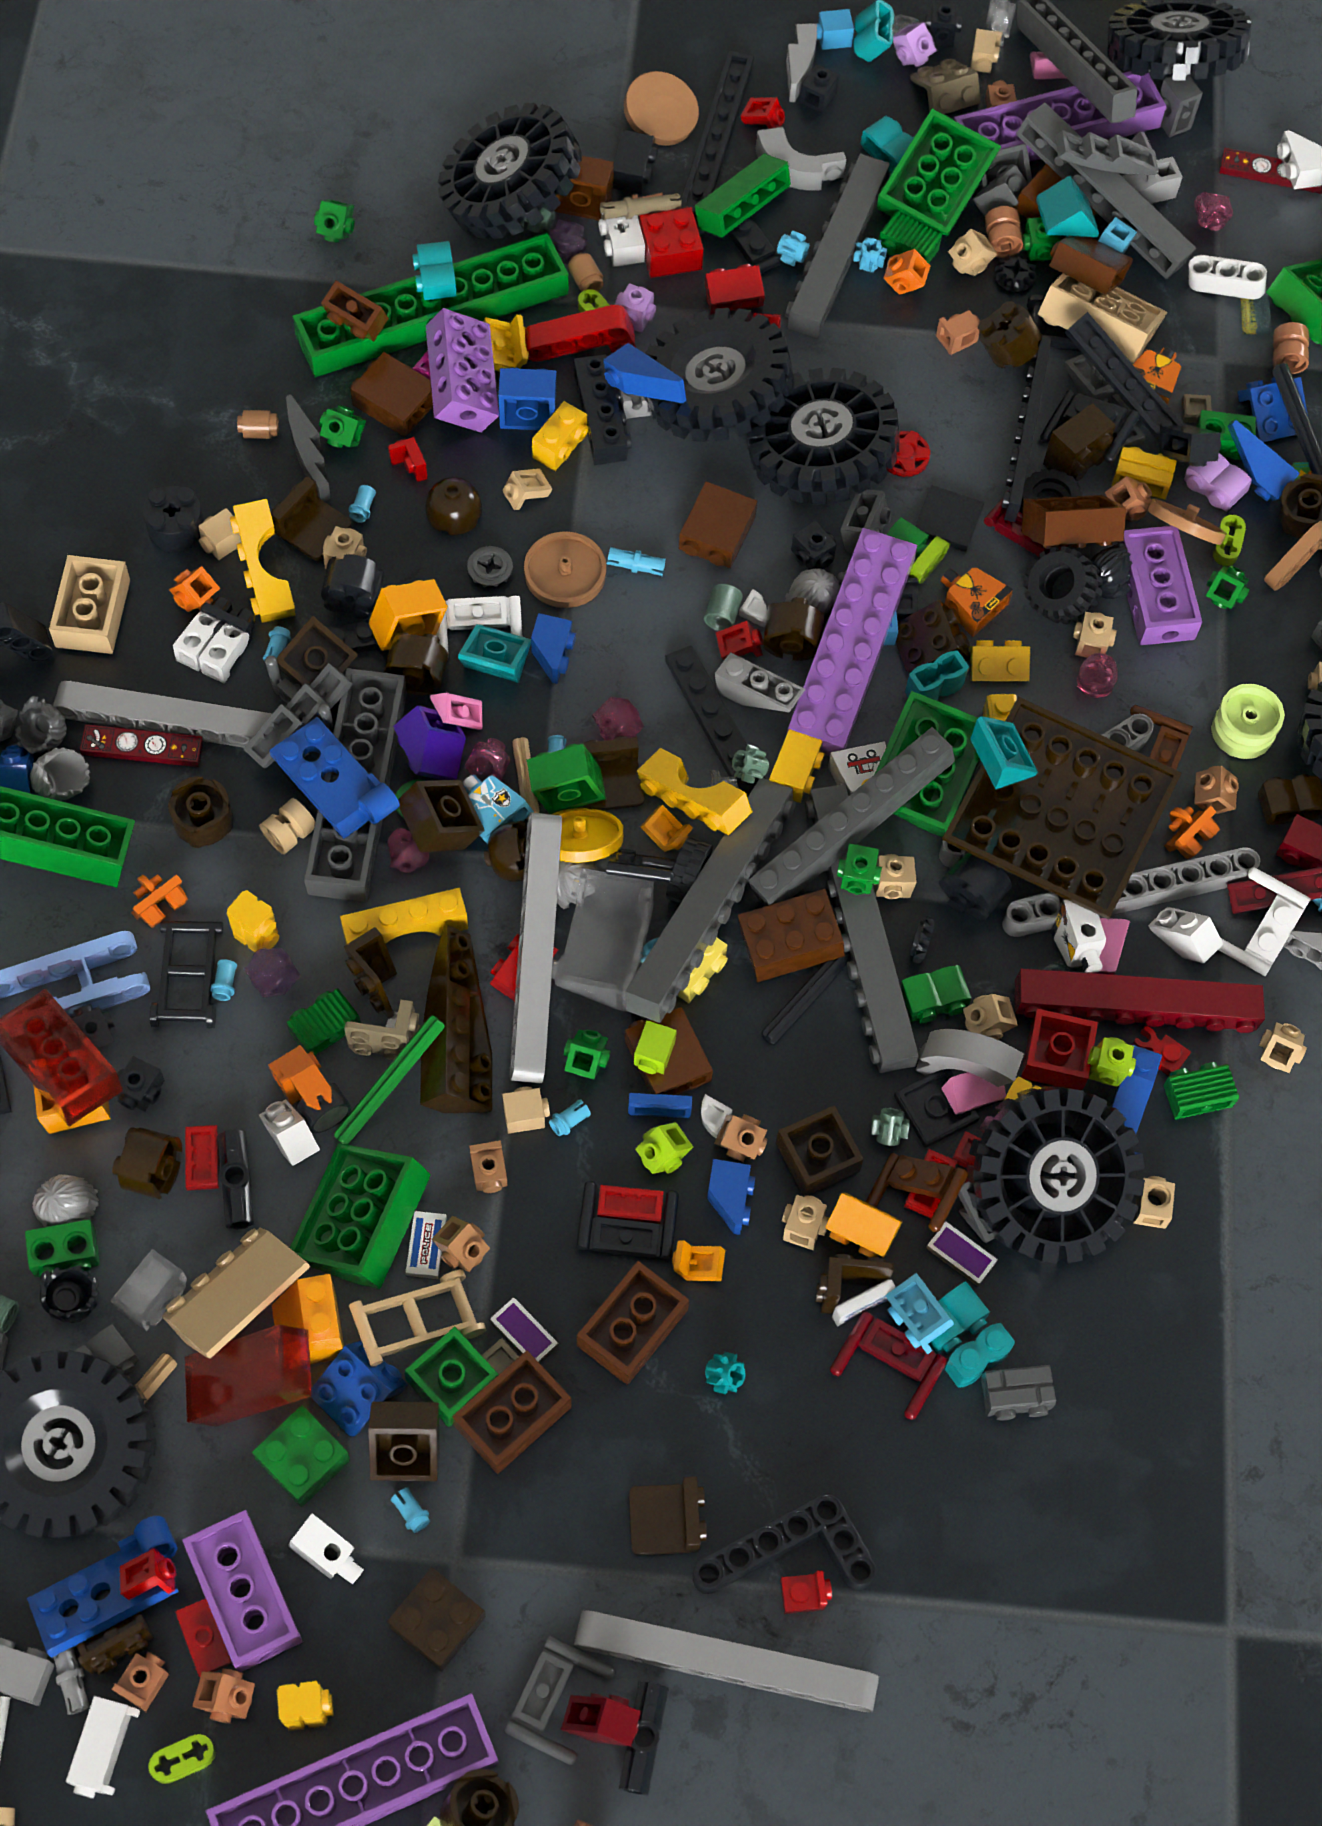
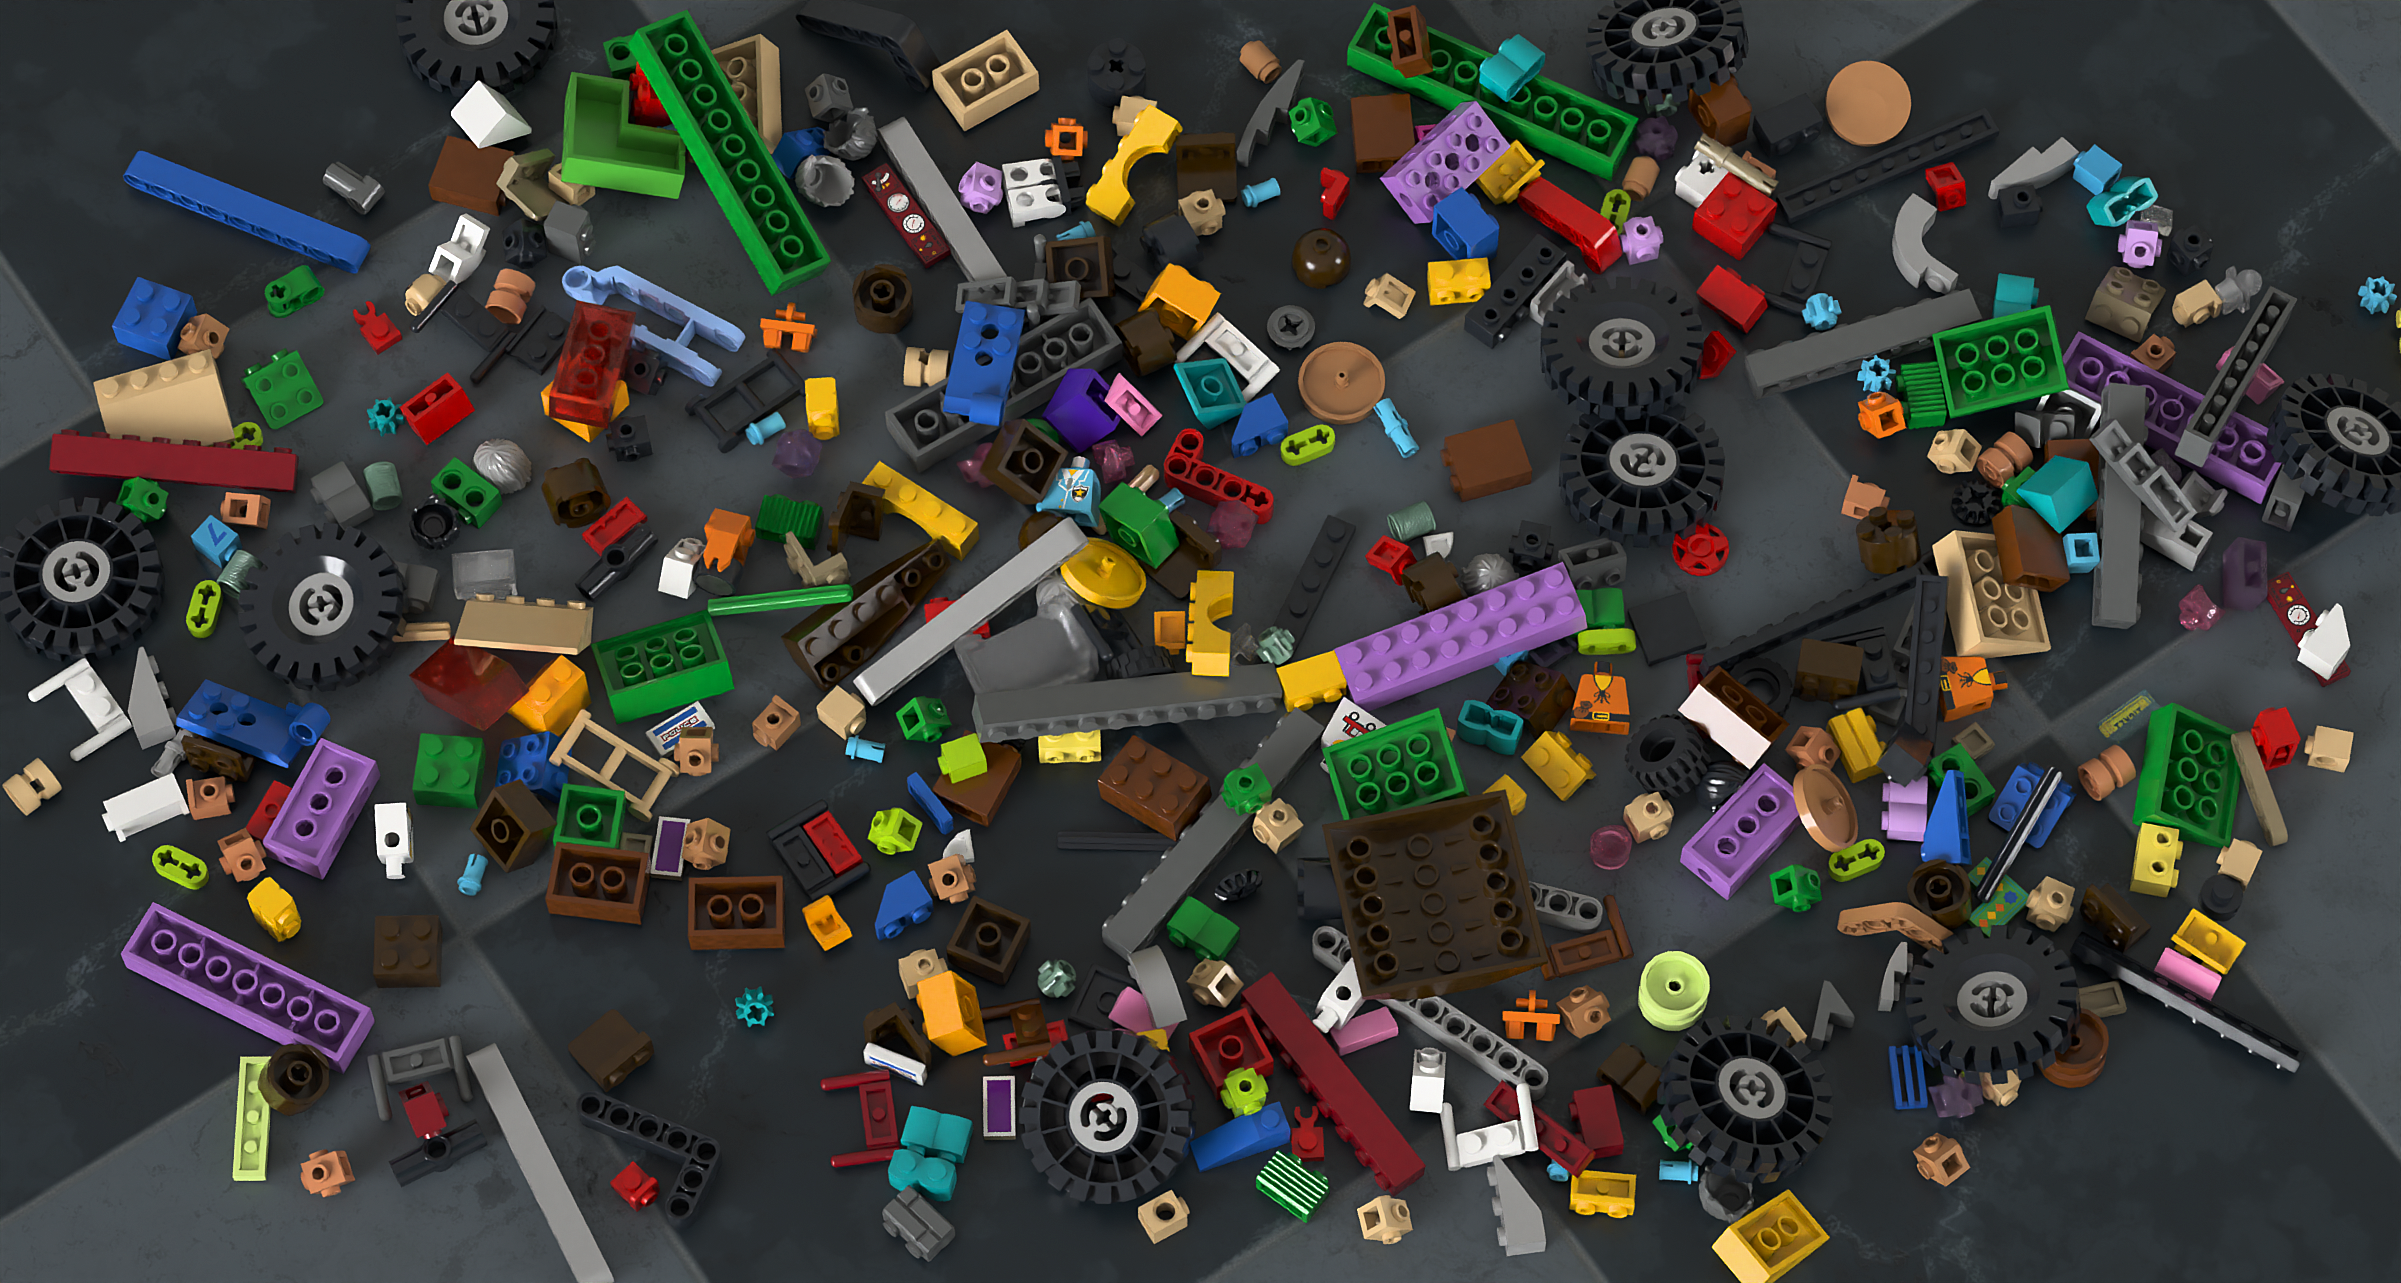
camera: 55 degrees right, 0 degrees up
red bracket [120,1548,176,1600] -> none
blue slope [603,343,687,403] -> none
green brick [695,153,791,238] -> none
light grey slope [715,653,805,712] -> none
dark grey brick [748,727,955,906] -> none
medium azure bracket [885,1273,954,1354] -> none
teal slope [970,716,1038,789] -> none
white beam [1188,255,1267,299] -> none
none -> medium nougat brick [681,818,731,870]
none -> lavender brick [958,162,1003,214]
none -> red beam [1164,428,1274,525]
none -> lime beam [1281,424,1335,466]
none -> clear purple brick [2223,537,2268,612]

